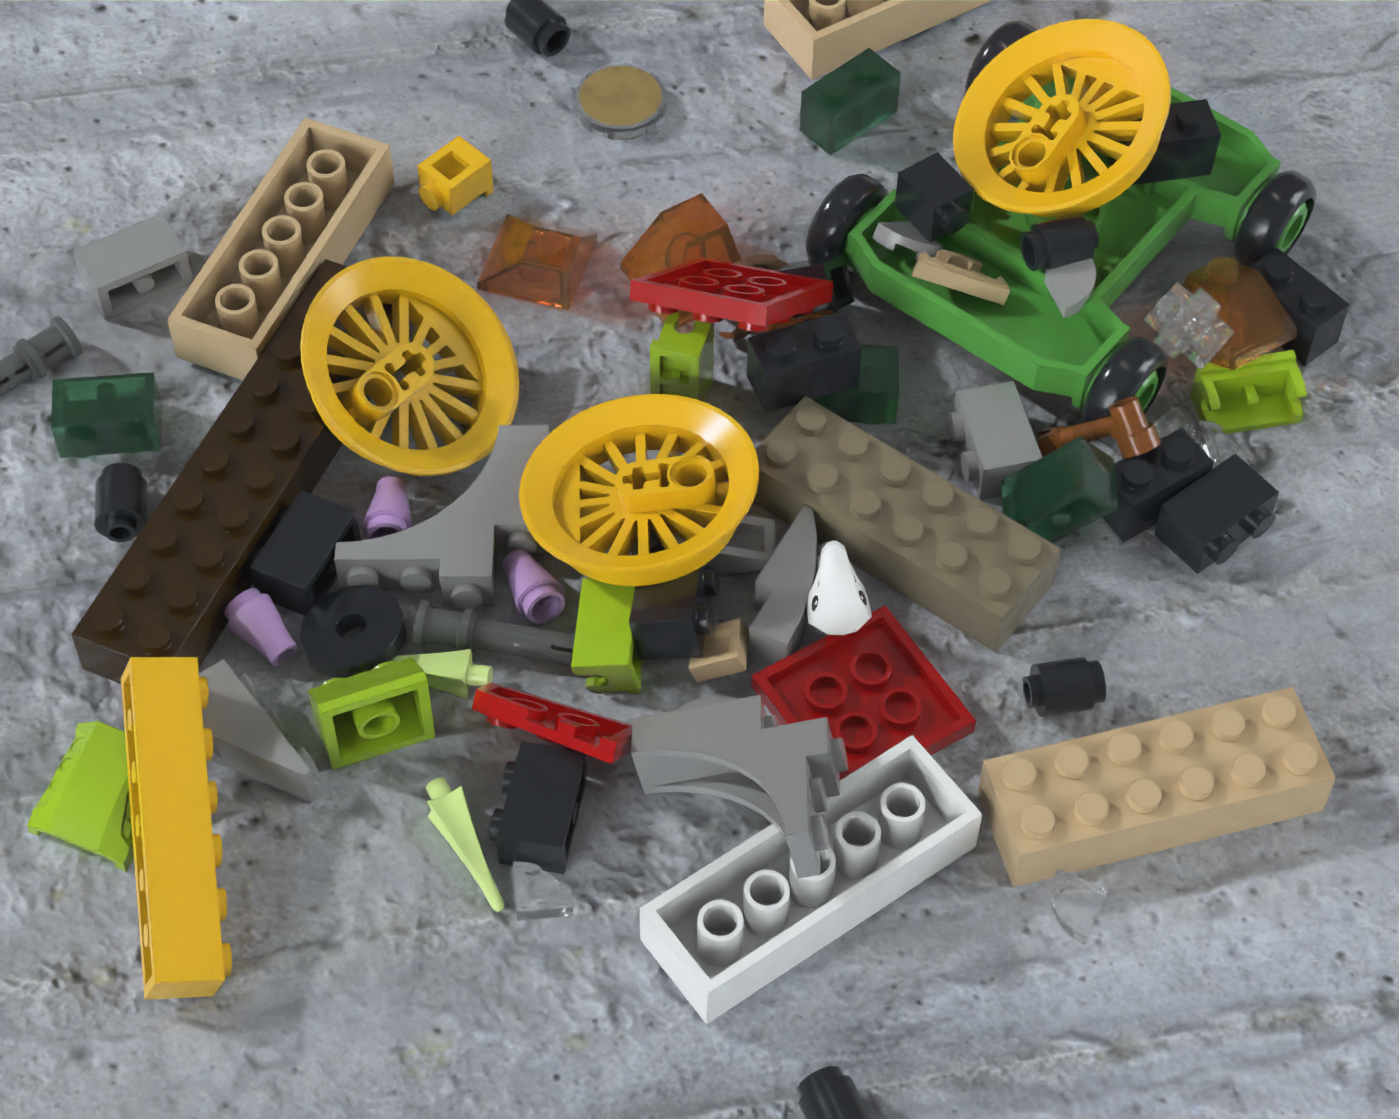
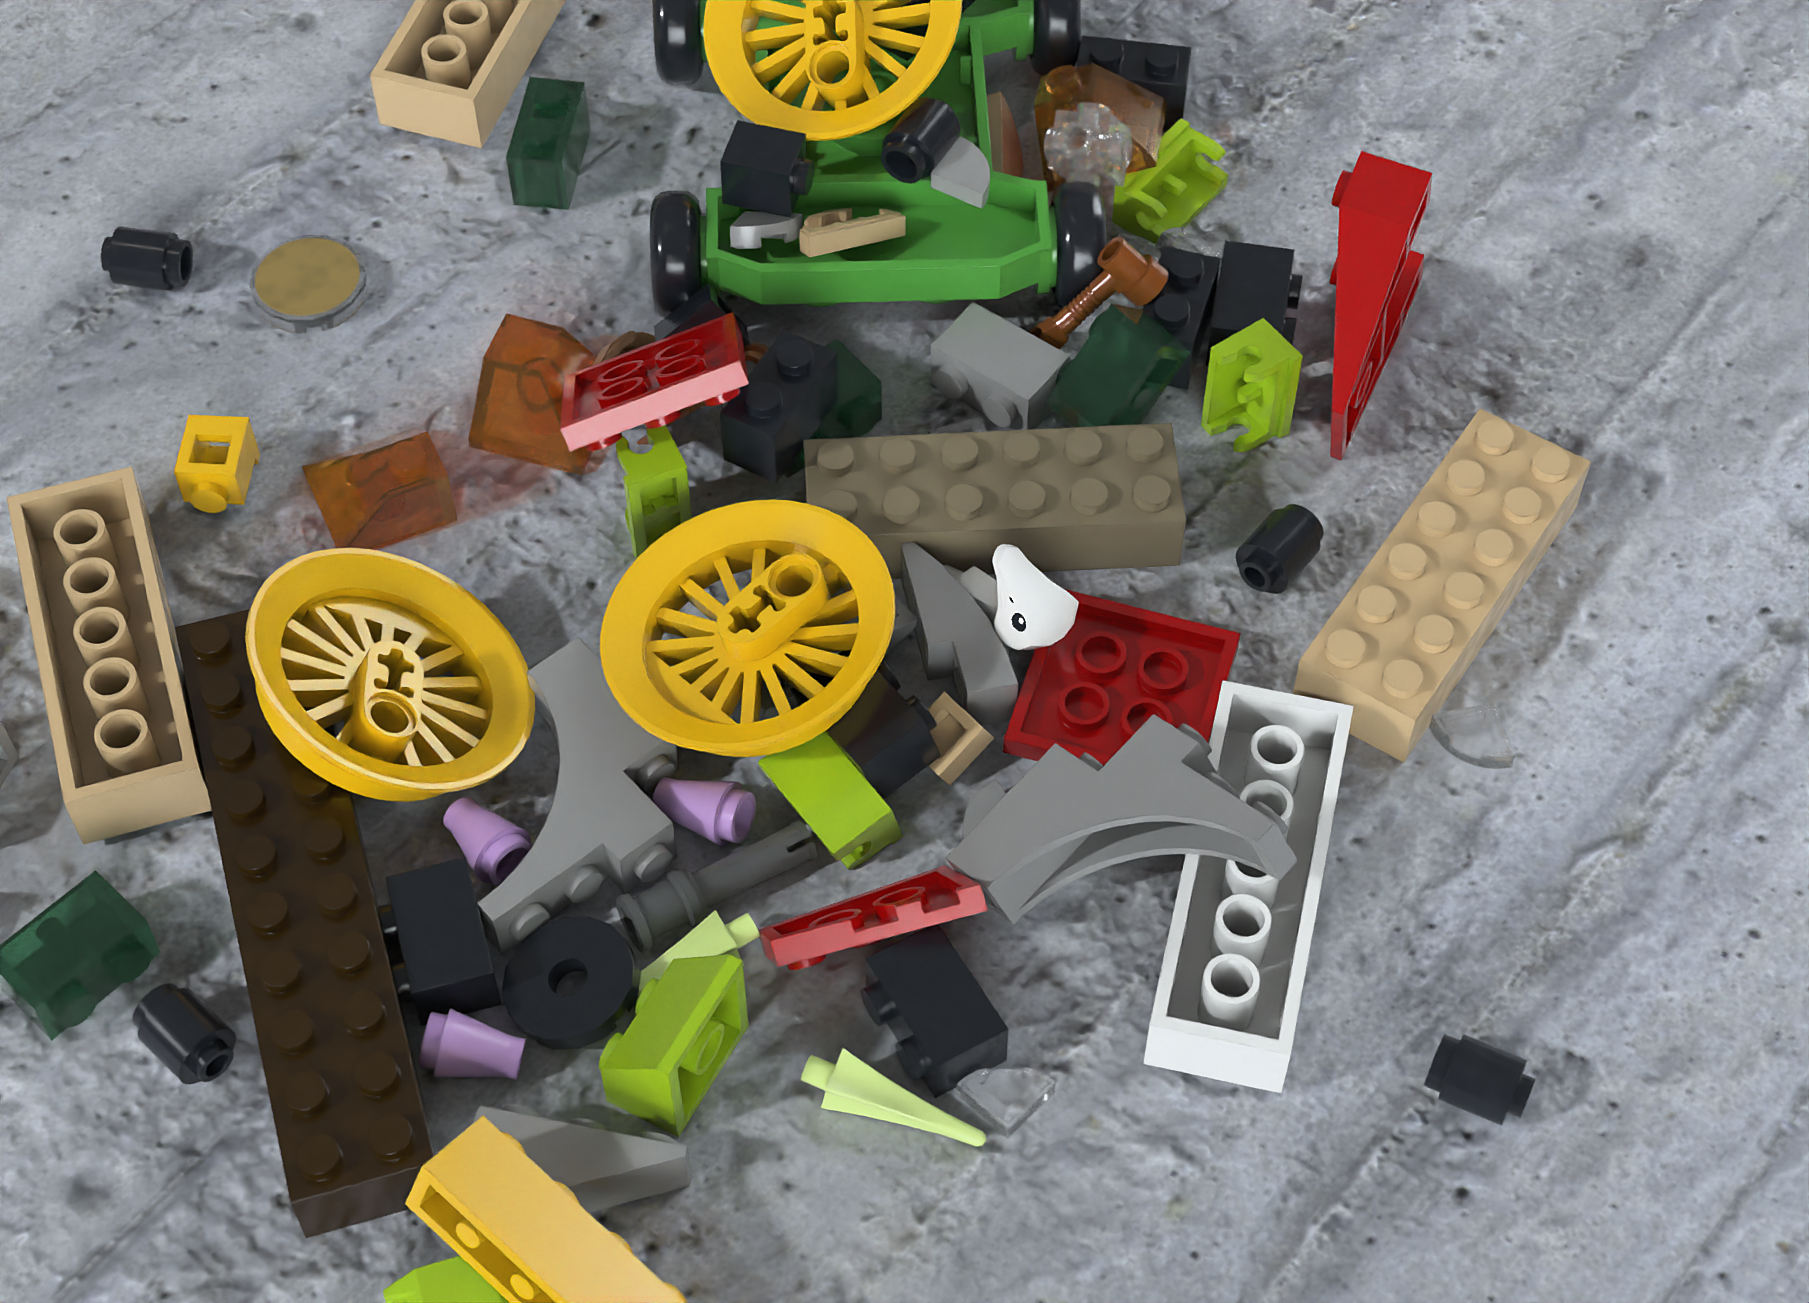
camera: 40 degrees left, 0 degrees up
none -> medium nougat tile [986,91,1023,178]
none -> lime hinge [1201,318,1303,452]
none -> red wedge [1329,151,1432,461]

